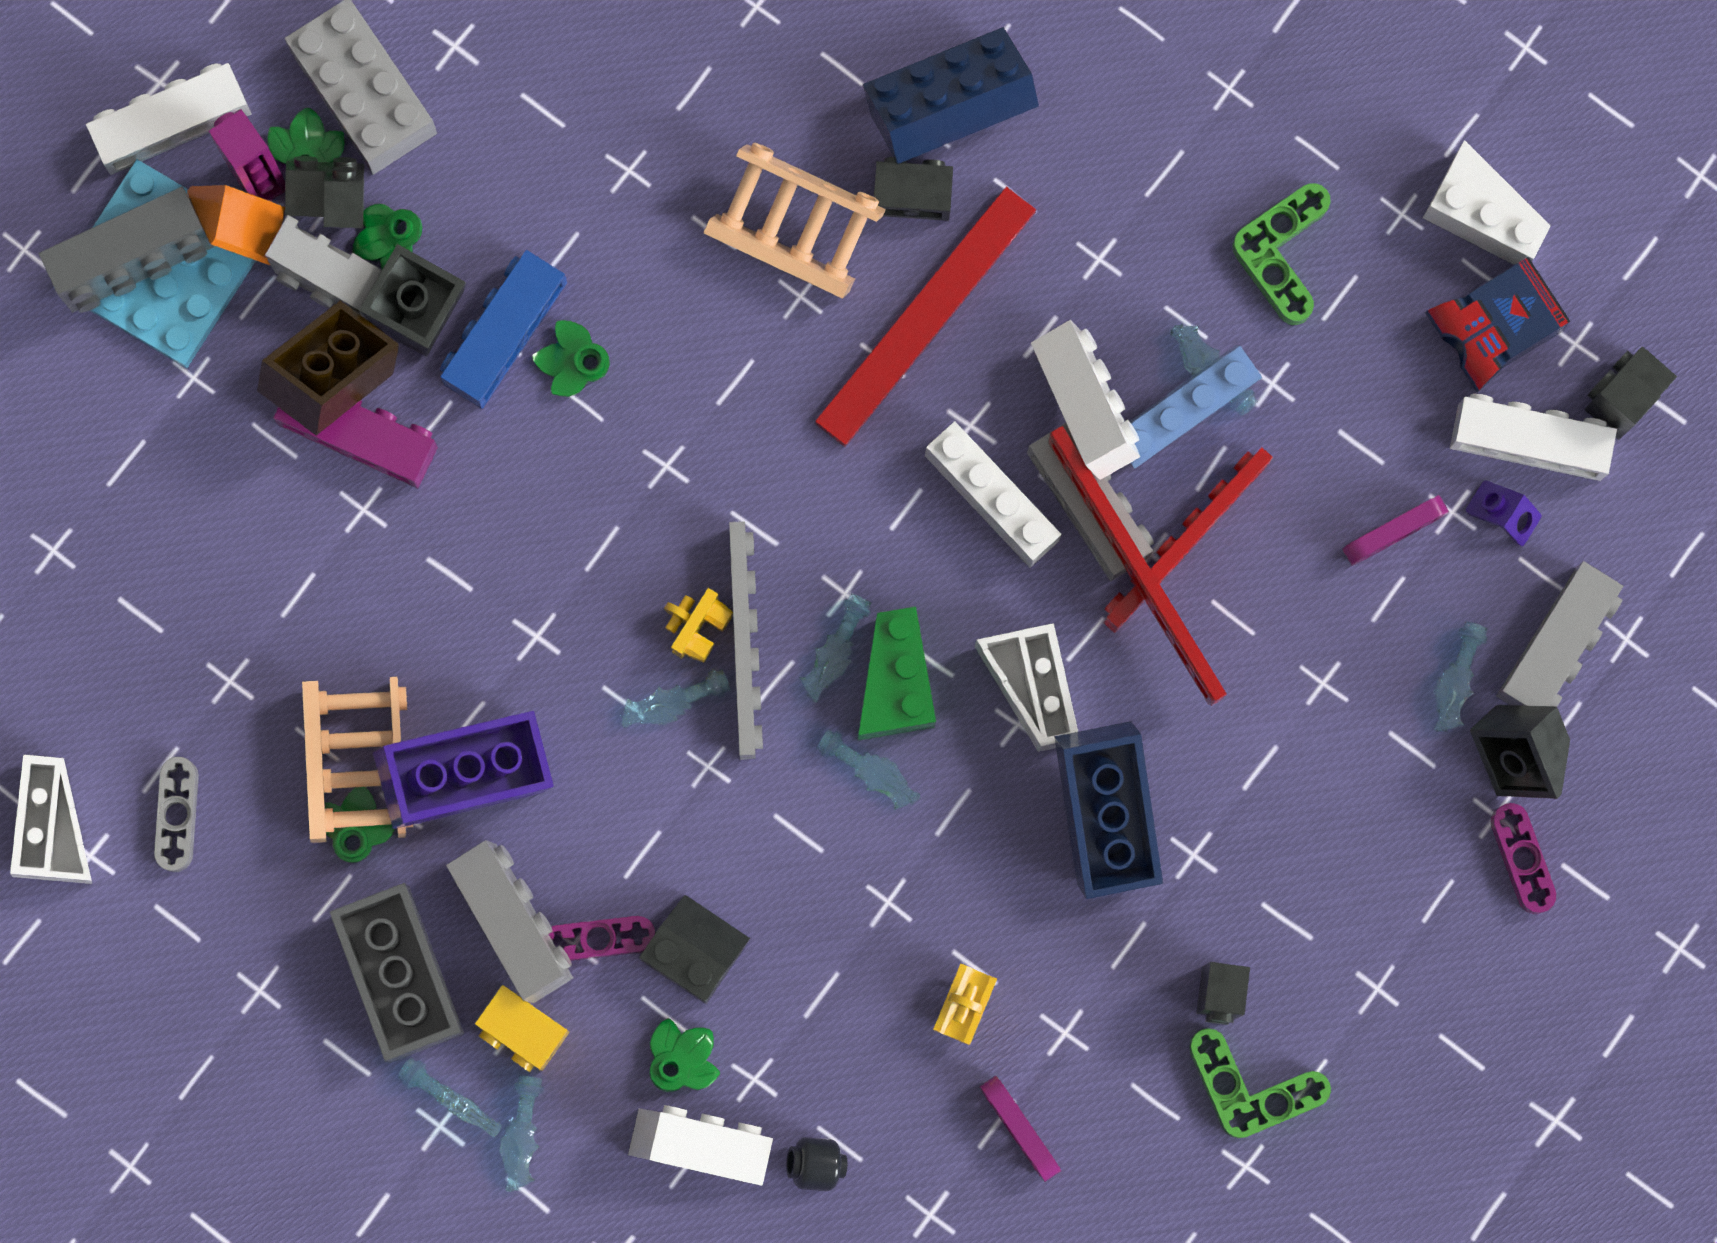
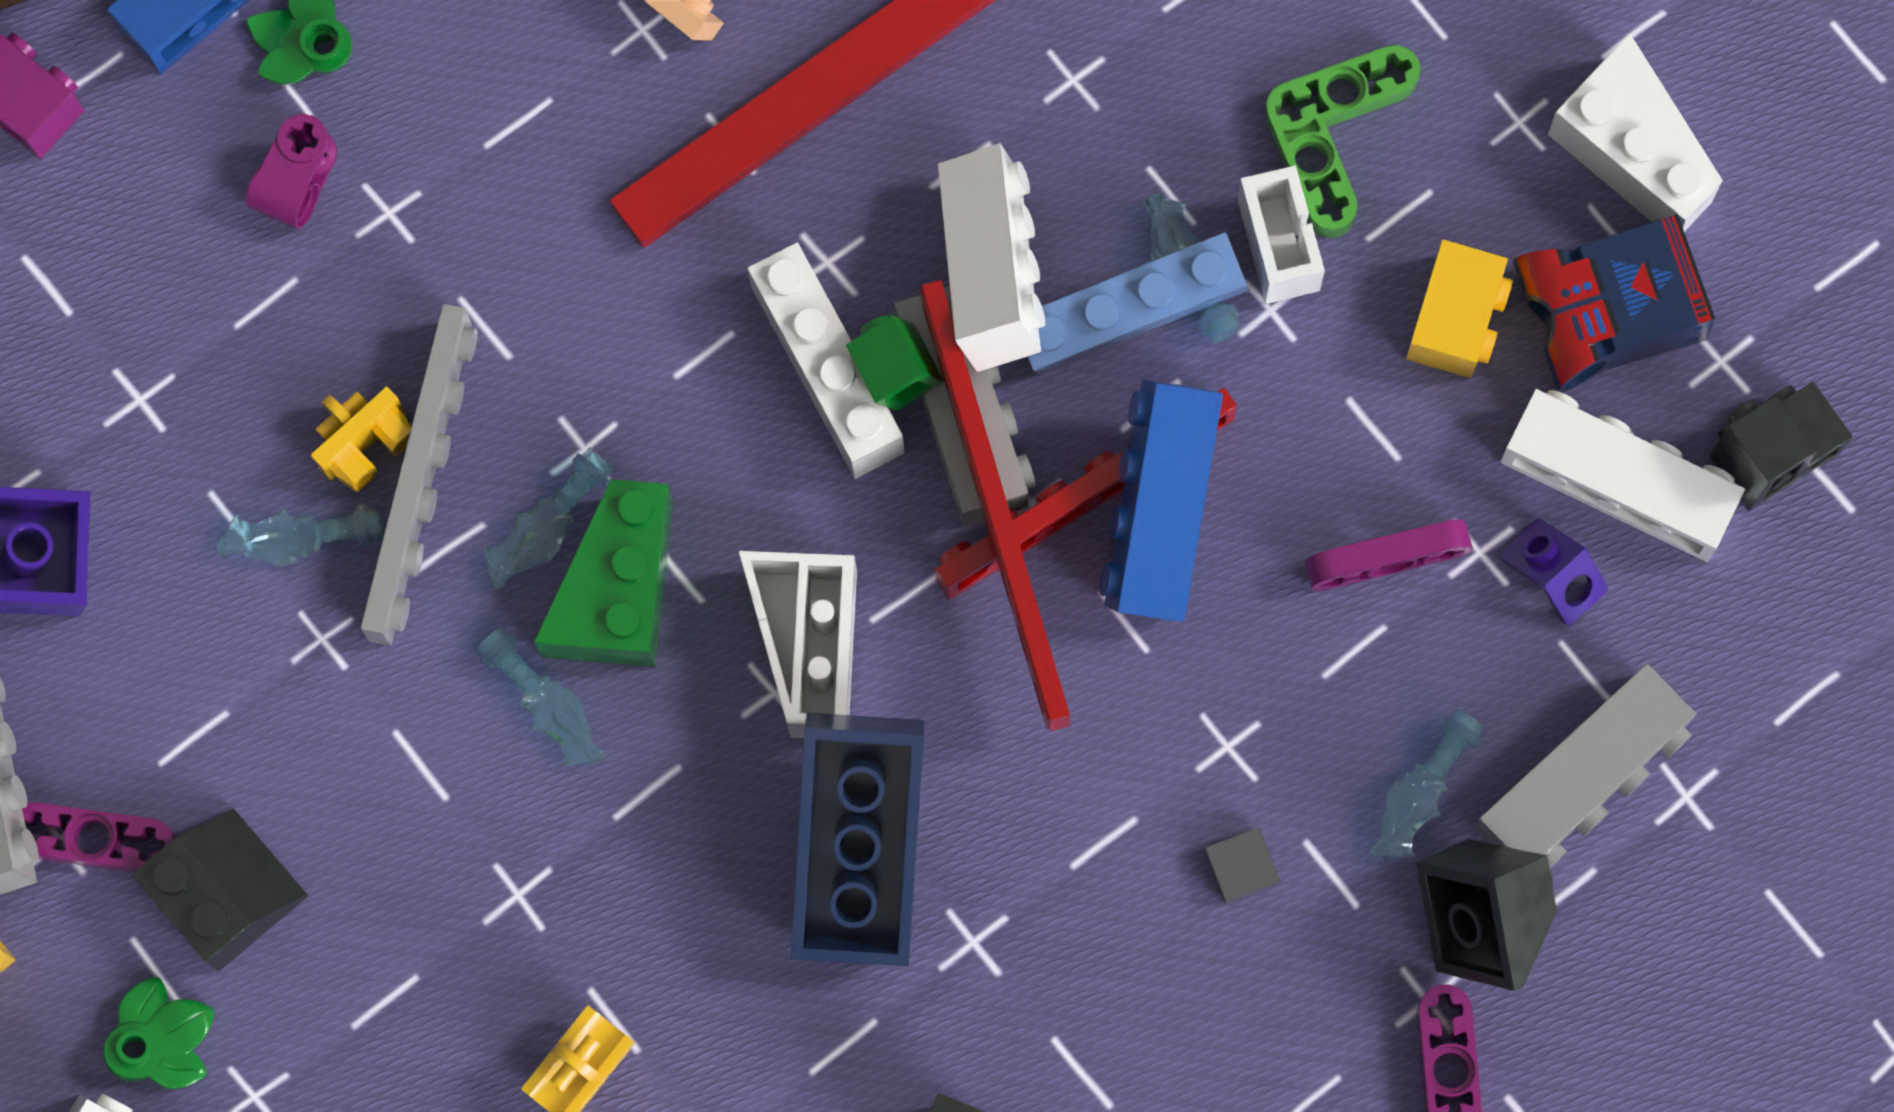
camera: 25 degrees right, 5 degrees down
none -> magenta piece [246,114,338,229]
none -> green brick [846,315,944,411]
none -> blue brick [1100,379,1223,622]
none -> dark grey tile [1204,827,1280,905]
none -> white piece [1237,165,1325,304]
none -> yellow brick [1406,239,1513,379]

